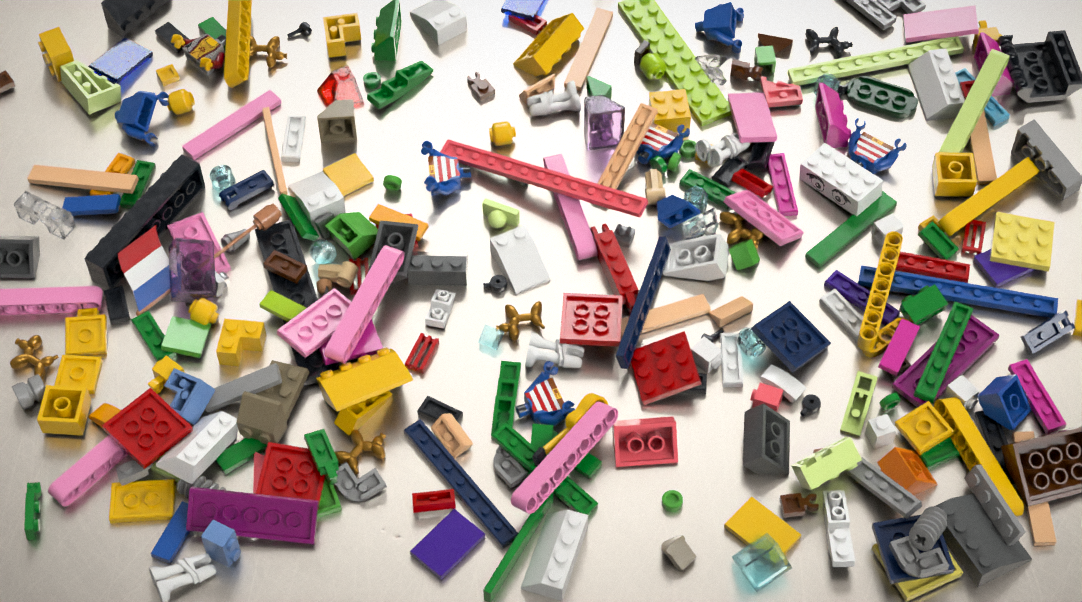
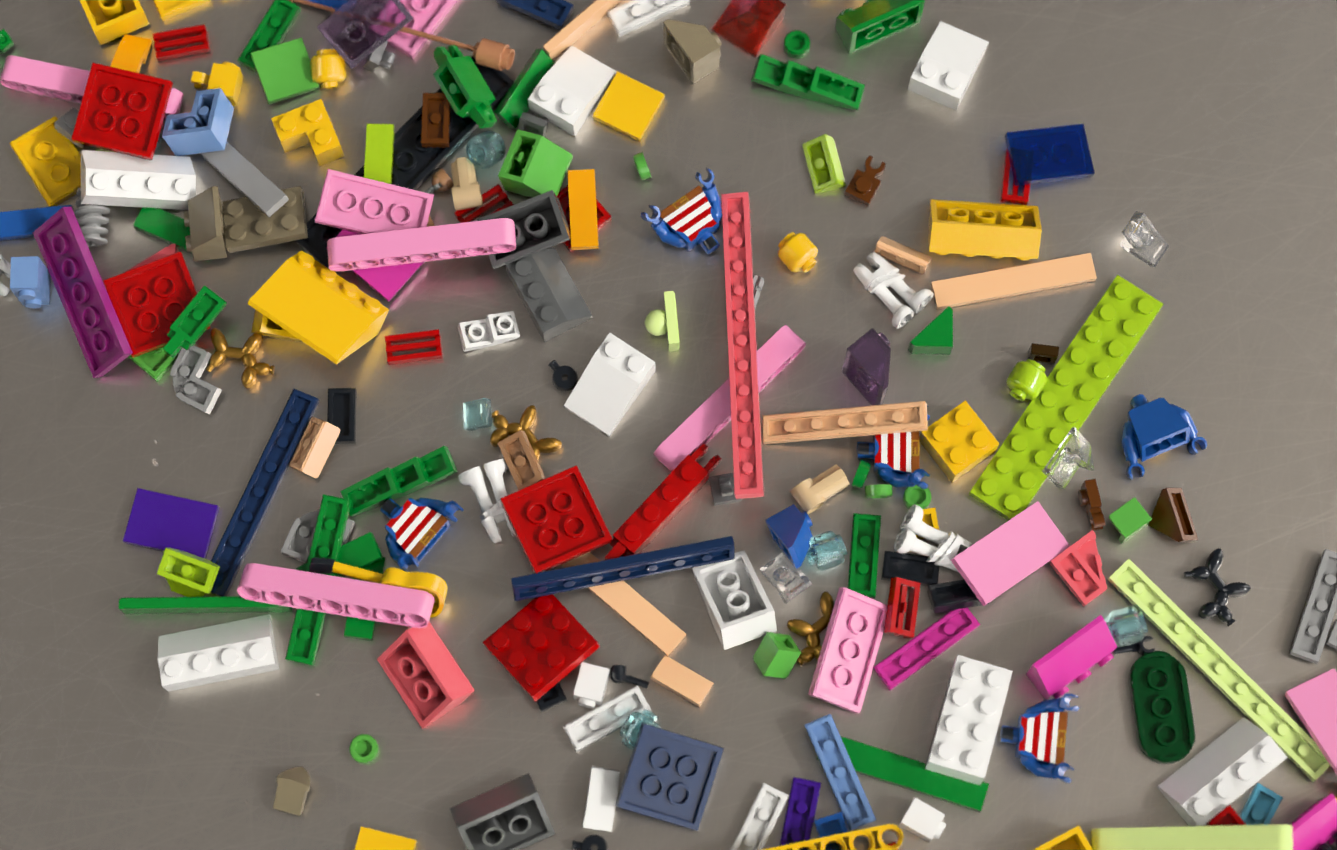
camera: 60 degrees right, 20 degrees up
light grey cone [220,228,250,252] -> none
red tile [412,489,456,513] -> none
coral brick [750,382,783,412] -> none
none -> red tile [152,24,210,61]
none -> lime slope [157,547,220,597]
none -> green hinge [433,45,497,129]
none -> medium nougat plate [497,430,546,490]
none -> lime slope [802,134,846,194]
none -> medium blue tile [805,713,876,831]

